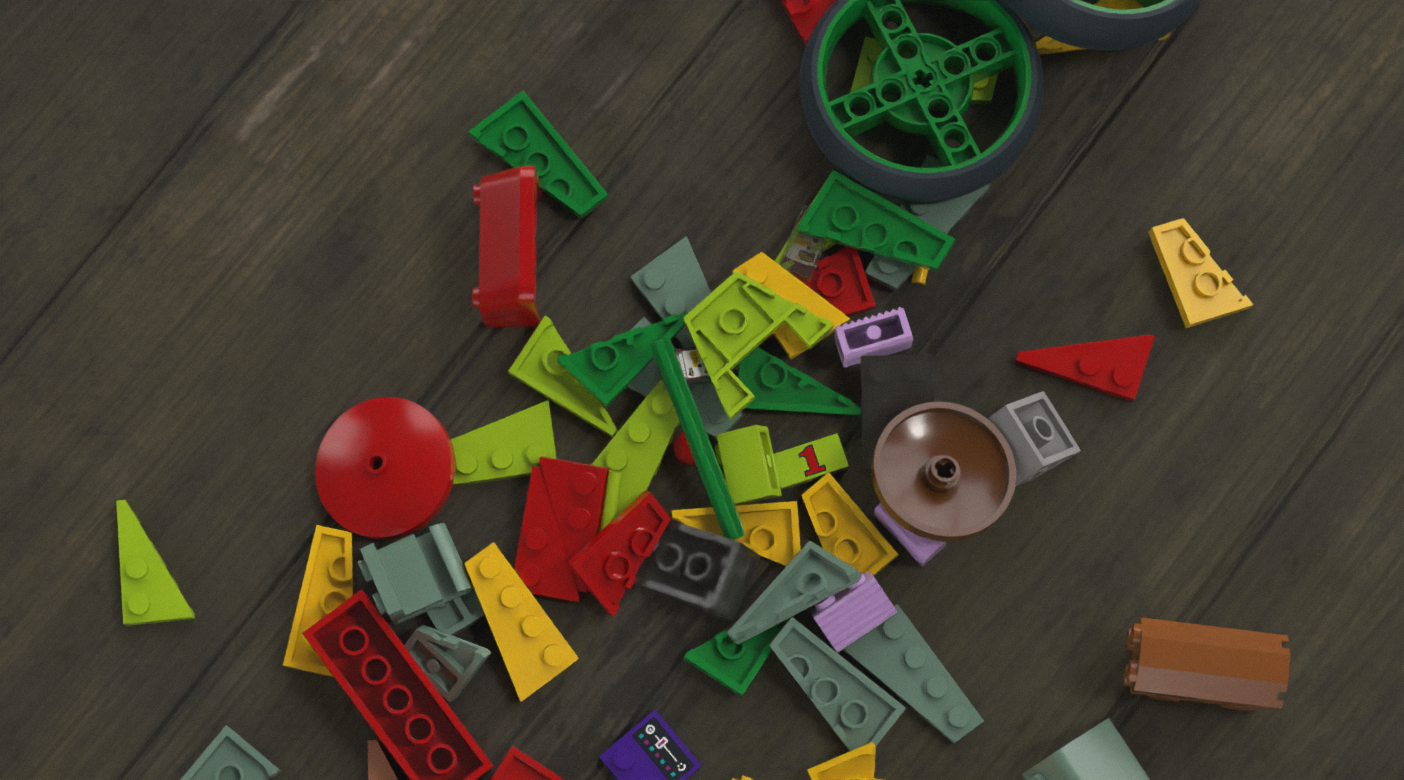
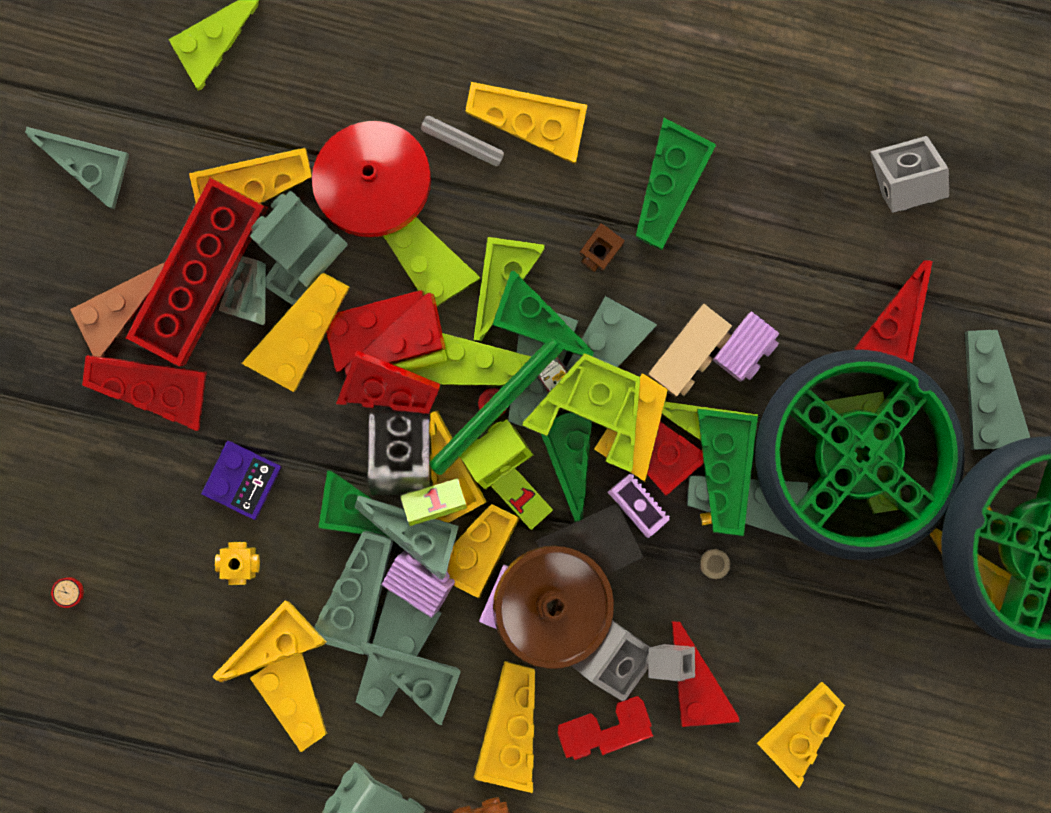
camera: 60 degrees right, 10 degrees up
red windscreen [472,166,542,328] -> none
clear smoke tile [779,204,827,282] -> none
none -> sand green wing [360,641,461,725]
none -> tile [400,478,467,526]
none -> light grey axle [421,116,504,166]
none -> yellow wing [465,82,587,164]
none -> yellow wing [474,661,535,793]
none -> red piece [558,696,653,760]
none -> reddish brown brick [579,223,625,272]
none -> light grey brick [646,644,695,681]
none -> tan brick [647,304,732,398]
none -> dark tan tile [700,549,730,579]
none -> lavender brick [712,312,779,382]

